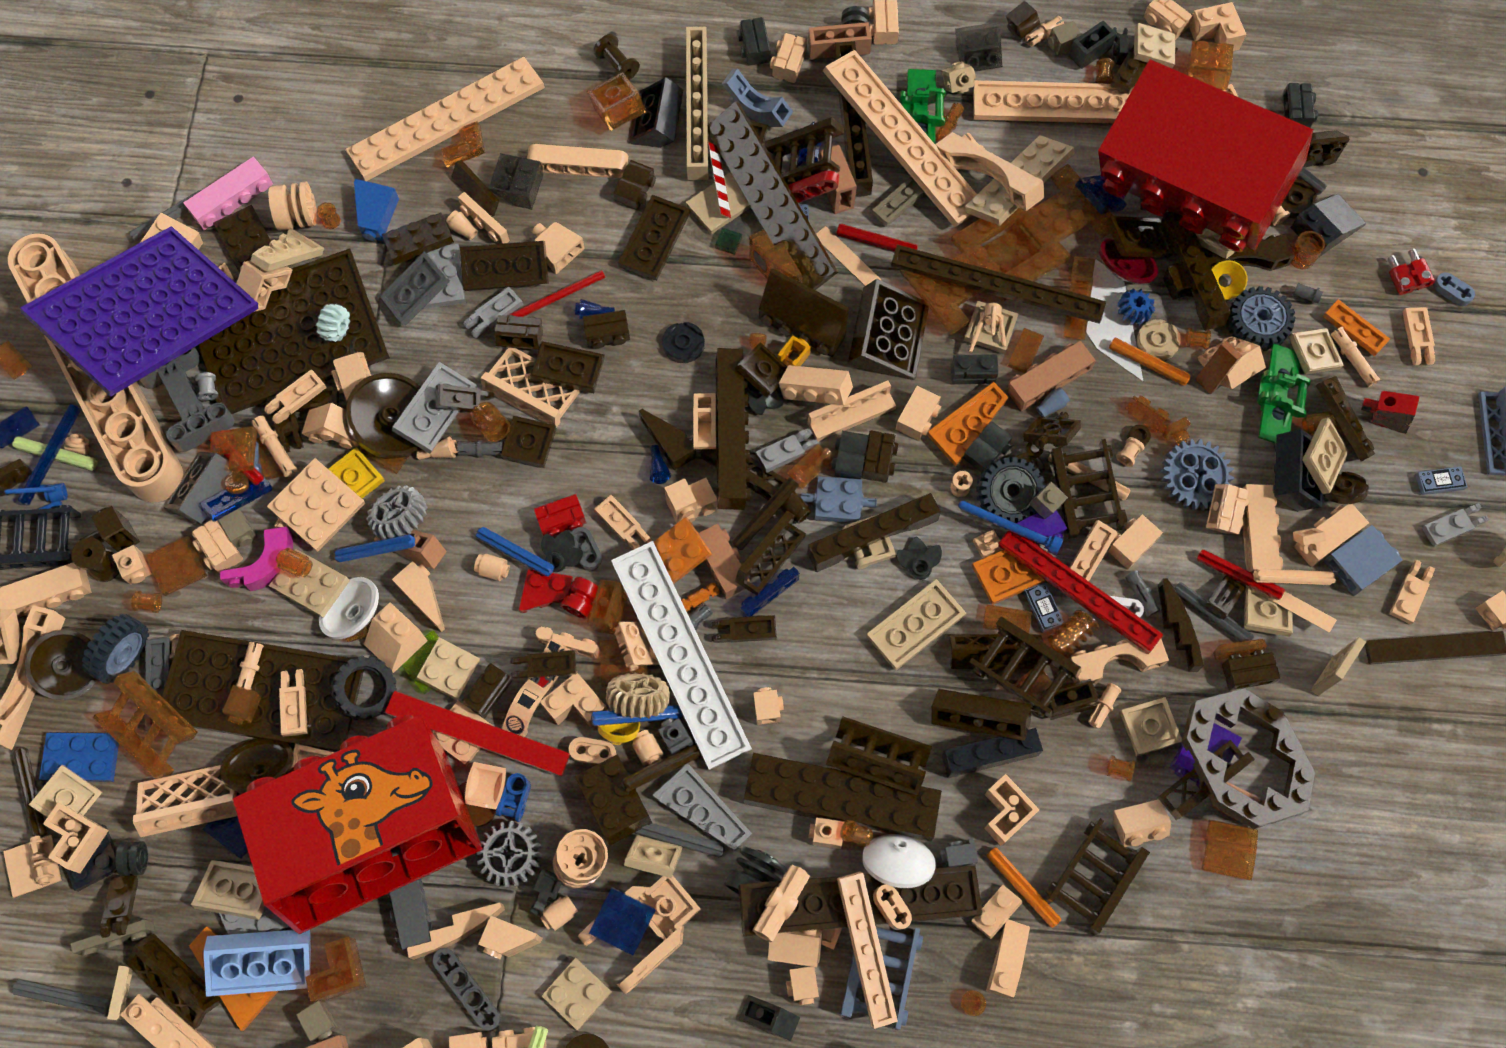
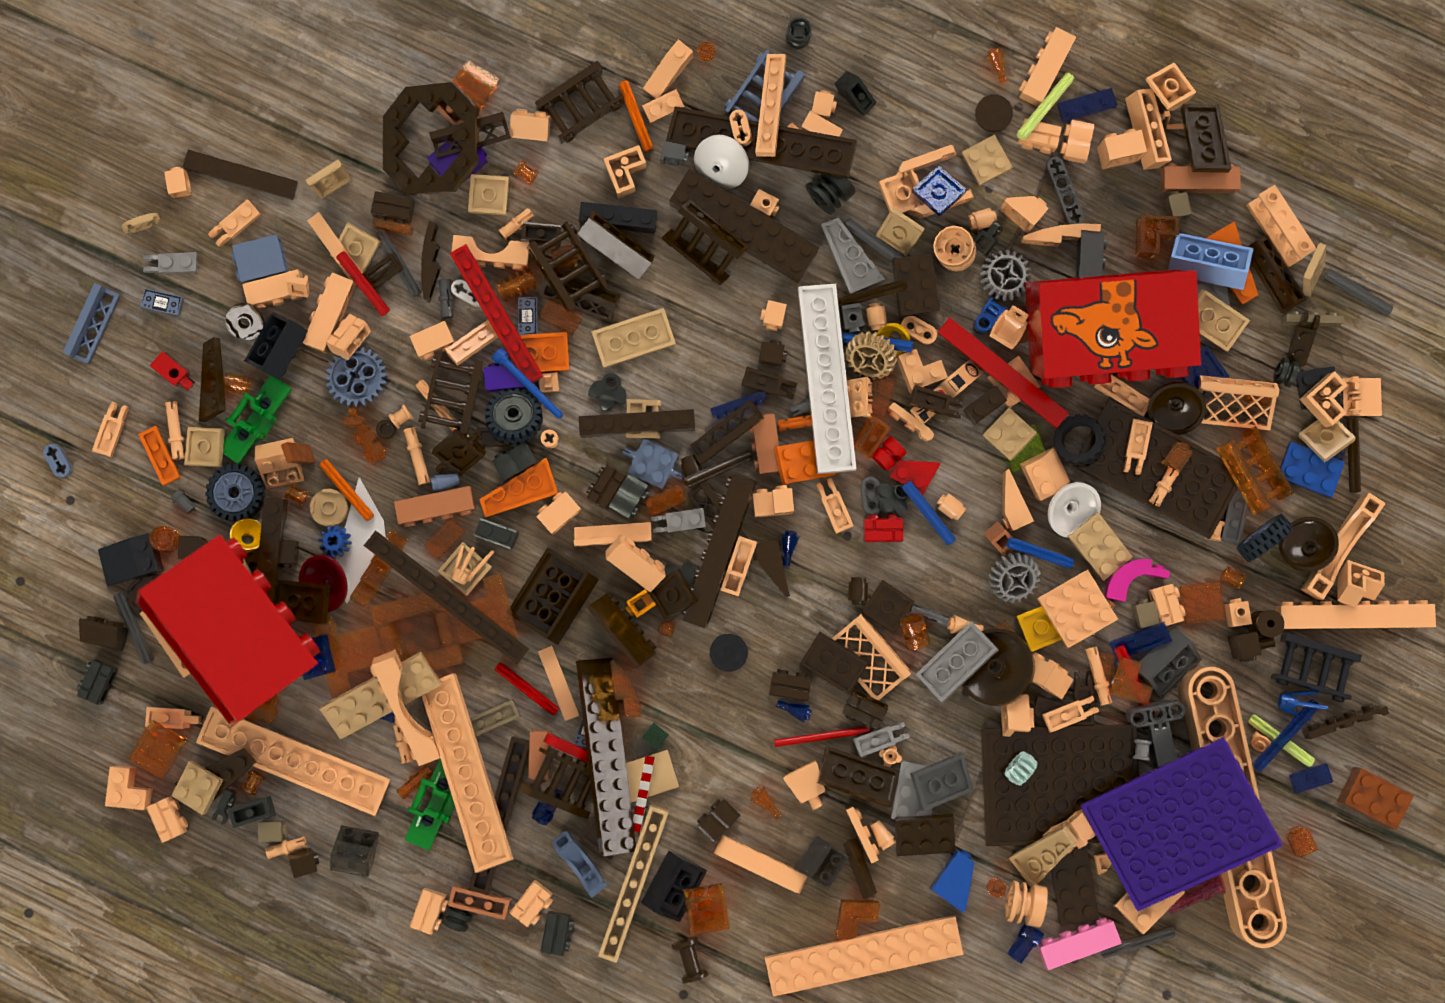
camera: 165 degrees left, 15 degrees up
clear orange tile [225,472,249,494] -> none
clear orange brick [276,548,313,578] -> none
hinge [435,384,495,413] -> none
dark brown plate [618,195,690,281] -> none
light nougat piece [752,864,810,942] -> none
clear orange bush [840,820,873,848] -> none
tan brick [942,62,976,93] -> none
dark tan brick [1029,482,1068,519] -> none
light nougat axle [1253,569,1336,585] -> none
tan tile [1302,418,1348,494] -> none
red piece [1387,249,1435,295] -> none
none -> light nougat pin [403,427,430,485]
none -> clear orange cone [751,787,781,819]
none -> dark brown brick [758,340,787,367]
none -> dark brown brick [848,577,868,605]
none -> light nougat plate [879,745,902,767]
none -> clear blue piece [1007,923,1044,964]

